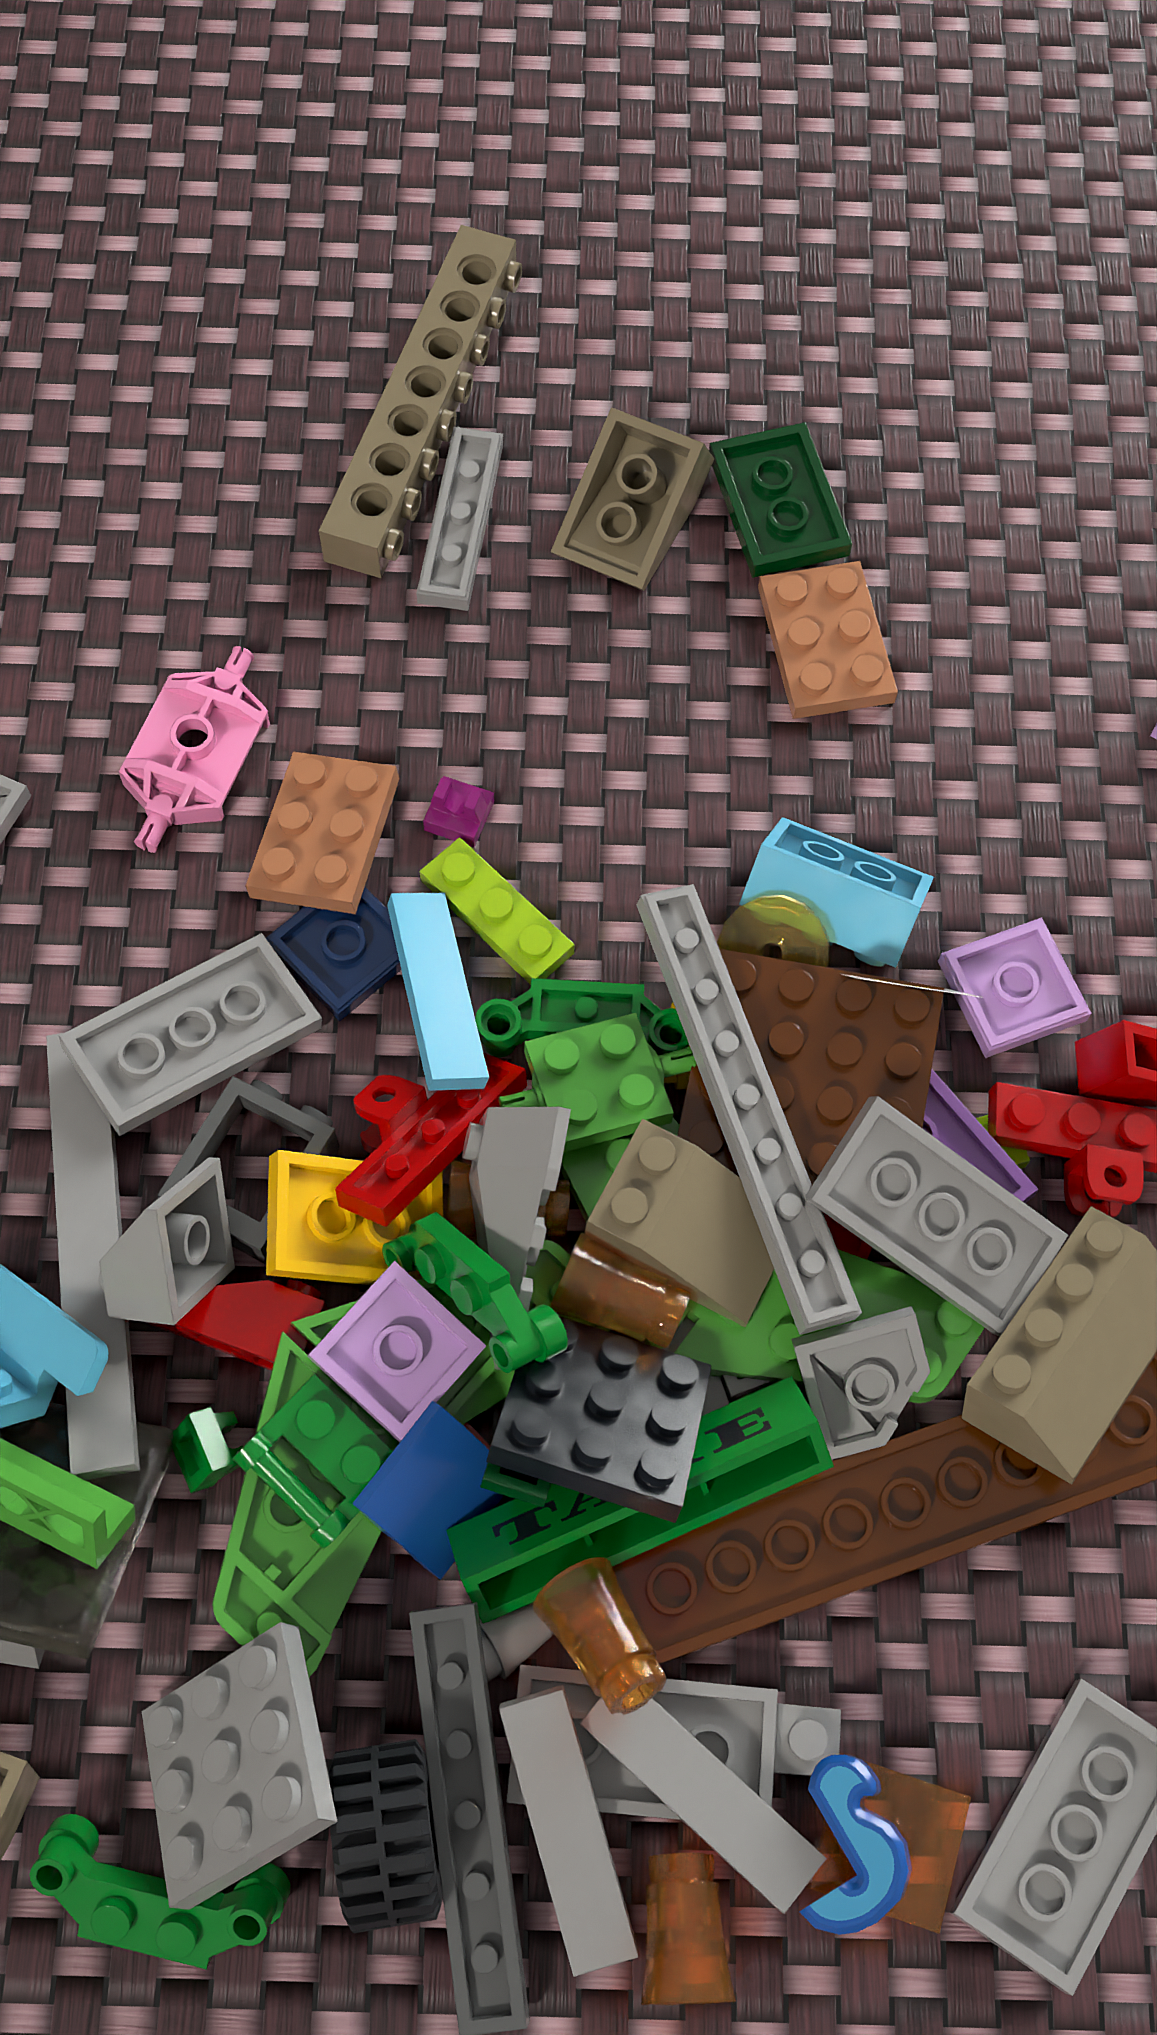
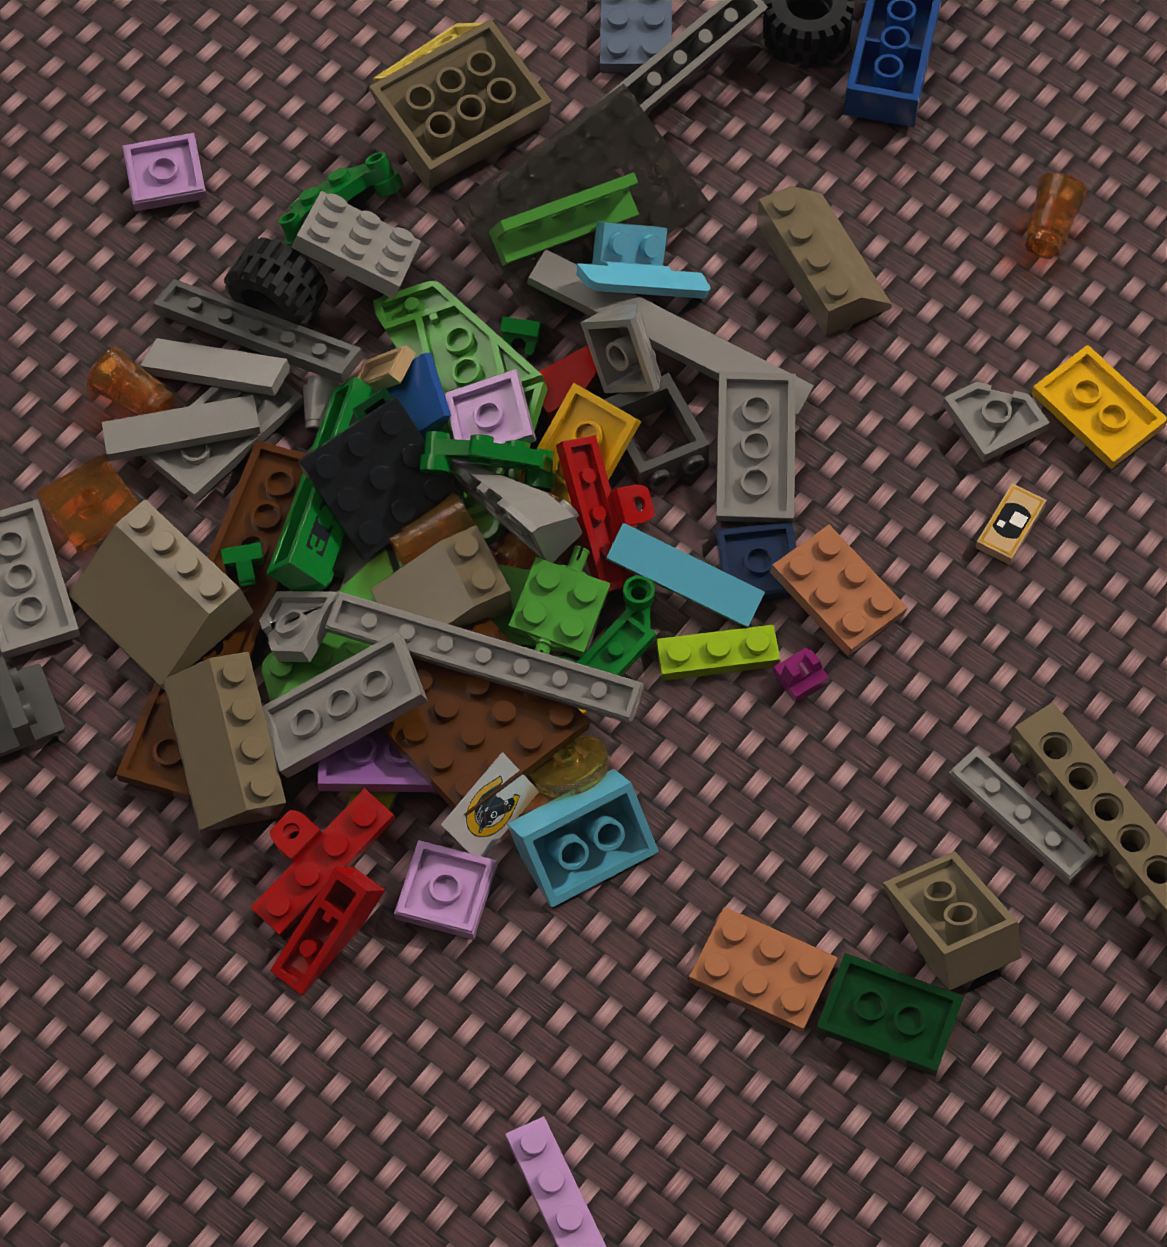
camera: 130 degrees right, 5 degrees down
bright pink plate [119,646,270,853] -> none
green plate [232,1374,393,1549] -> none
clear orange plant [533,1557,666,1715] -> none
light grey plate [774,1703,841,1777] -> none
animal [799,1755,912,1935] -> none
none -> dark tan slope [69,499,253,690]
none -> green tile [221,542,265,587]
none -> tan tile [357,345,416,392]
none -> tile [976,483,1047,565]

